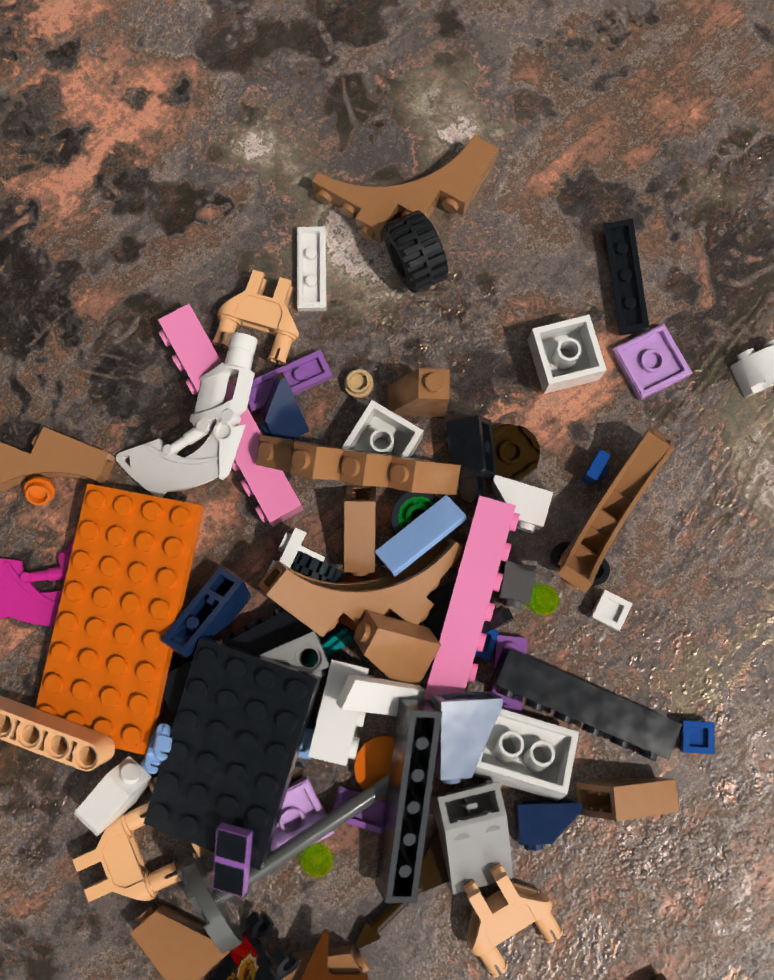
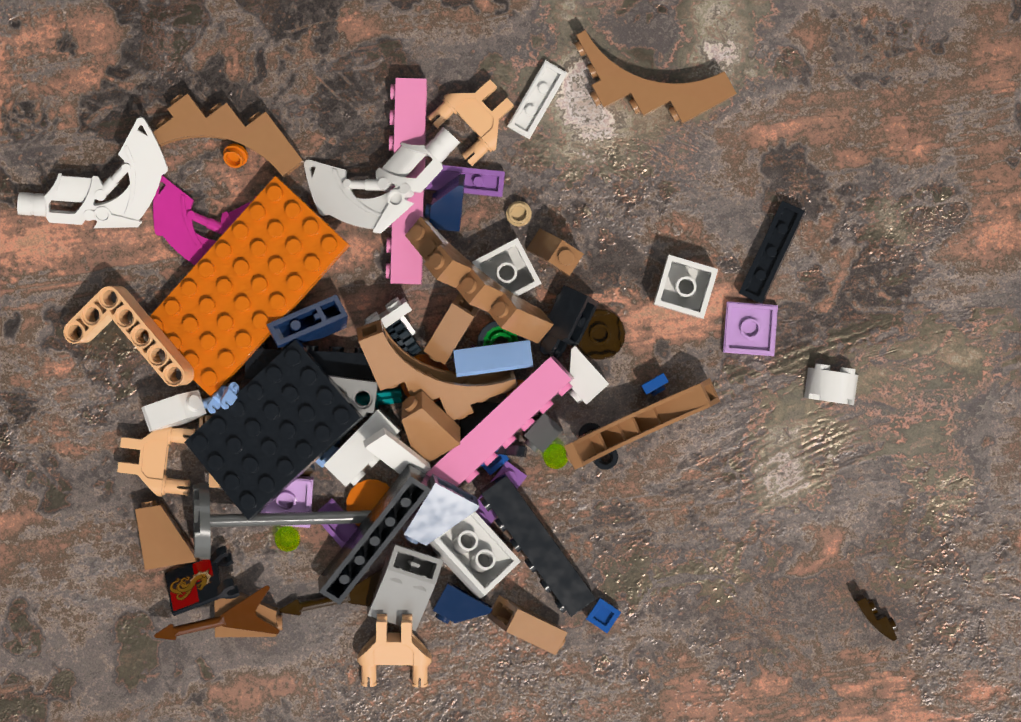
camera: 30 degrees right, 10 degrees up
black tile [212,823,253,897] -> none
black tyre [384,210,448,293] -> none
white plate [590,590,633,631] -> none

